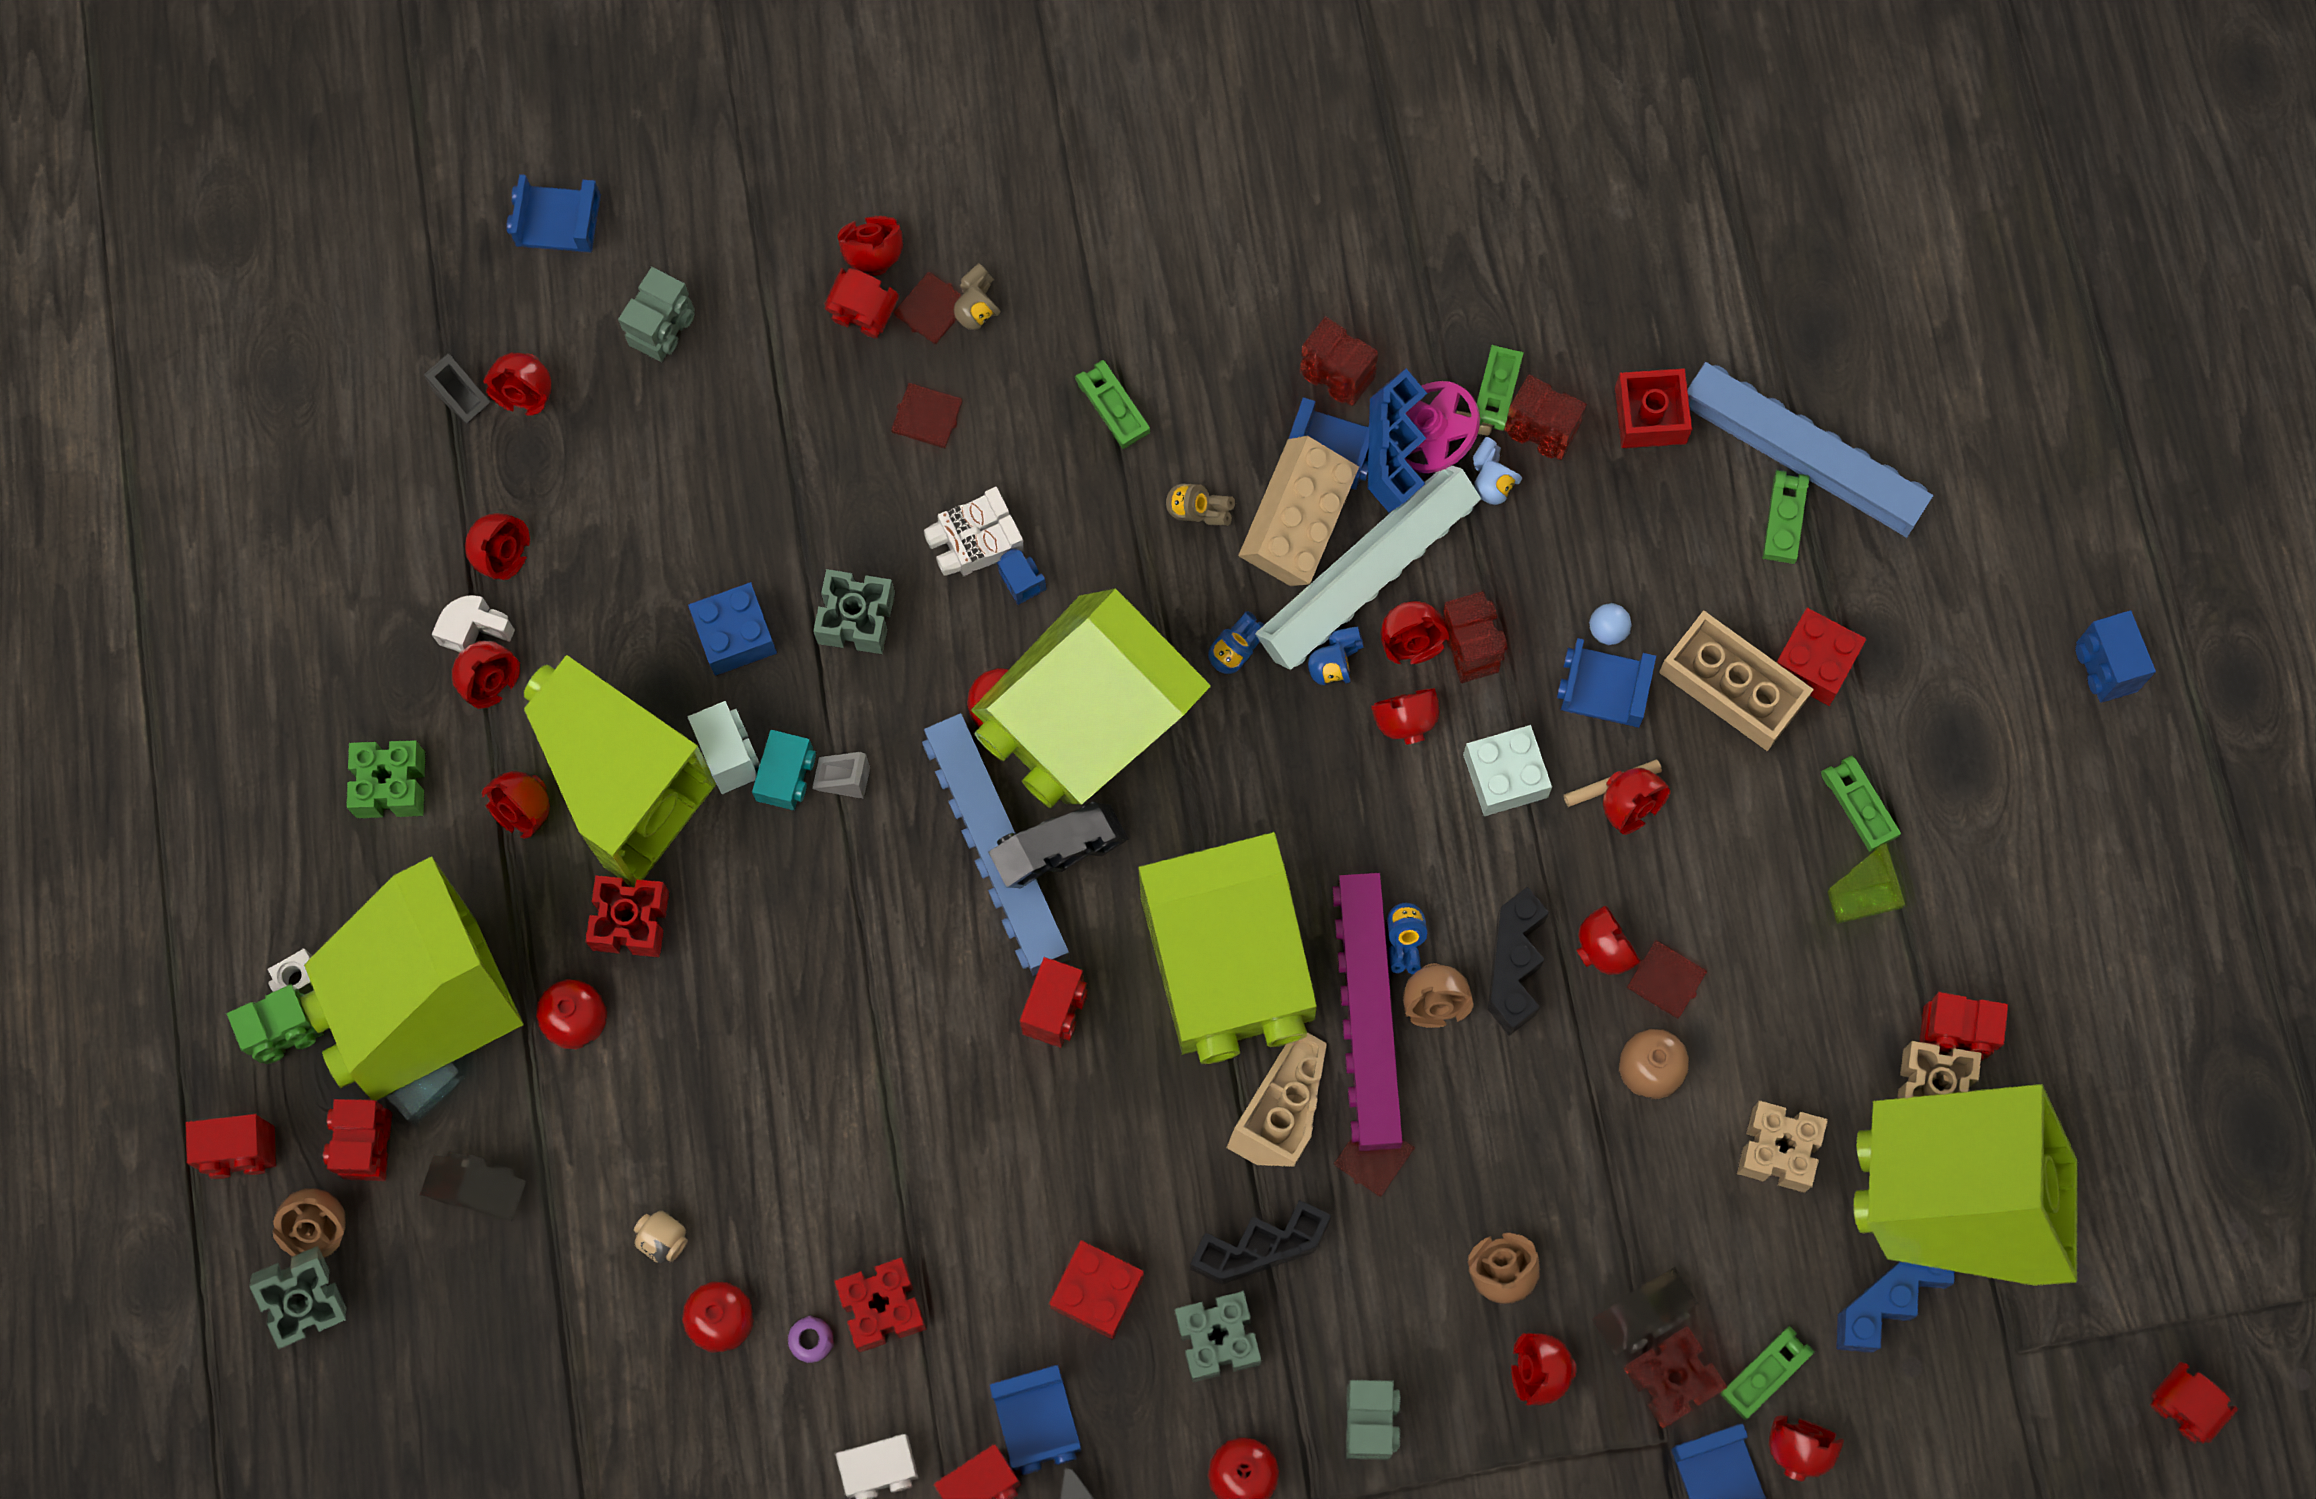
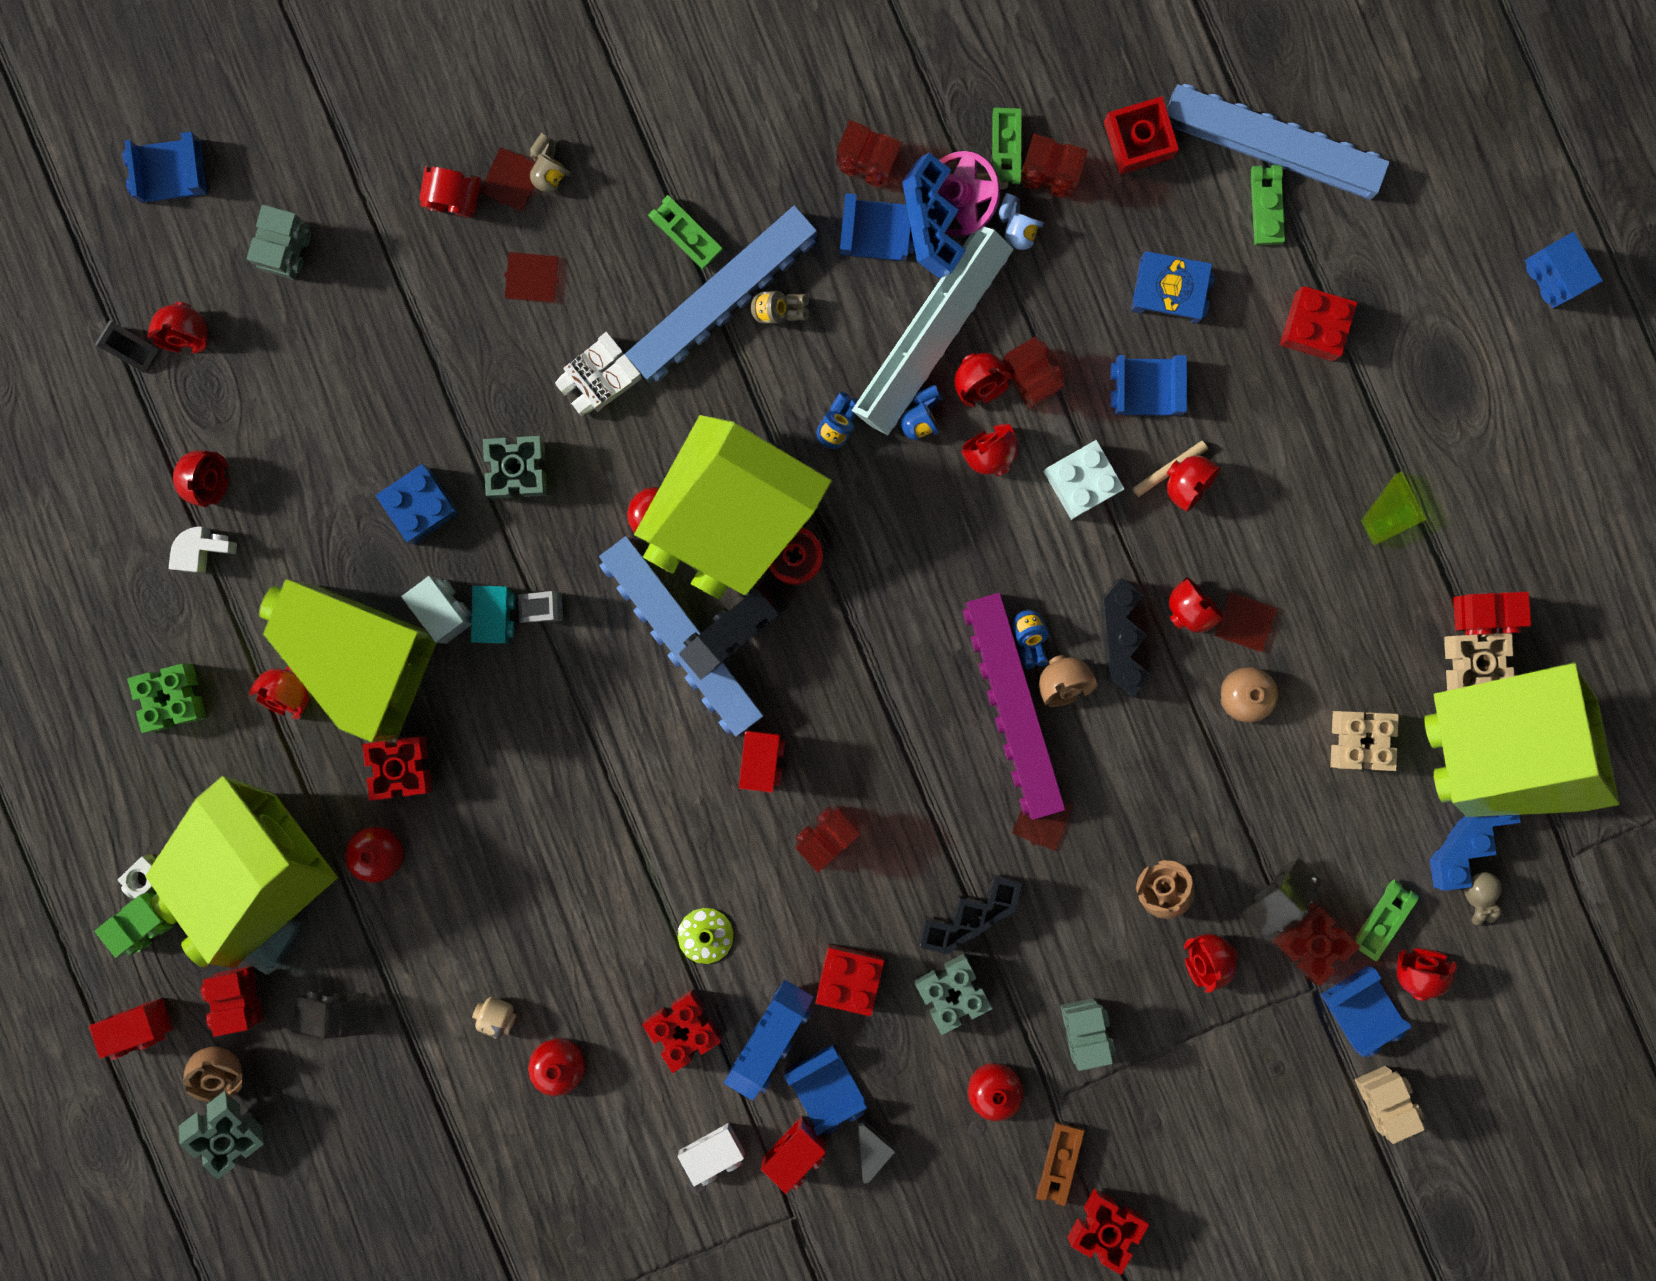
camera: 15 degrees left, 15 degrees up
red cylinder [452,641,520,709] -> none
medium lavender piece [788,1315,834,1363] -> none
red cylinder [837,216,903,276] -> none
blue brick [997,549,1047,605] -> none
lime slope [1139,832,1317,1064] -> none
tan wedge [1227,1032,1327,1166] -> none
tan brick [1238,436,1359,586] -> none
light blue piece [1589,603,1632,645] -> none
tan brick [1659,611,1813,751] -> none
bright green plate [1821,756,1901,852] -> none
none -> medium blue brick [625,206,817,384]
none -> lime dish [678,908,734,964]
none -> blue brick [724,980,814,1101]
none -> red brick [769,527,823,585]
none -> clear red brick [795,806,860,873]
none -> blue panel [1131,251,1215,324]
none -> dark tan piece [1464,872,1502,926]

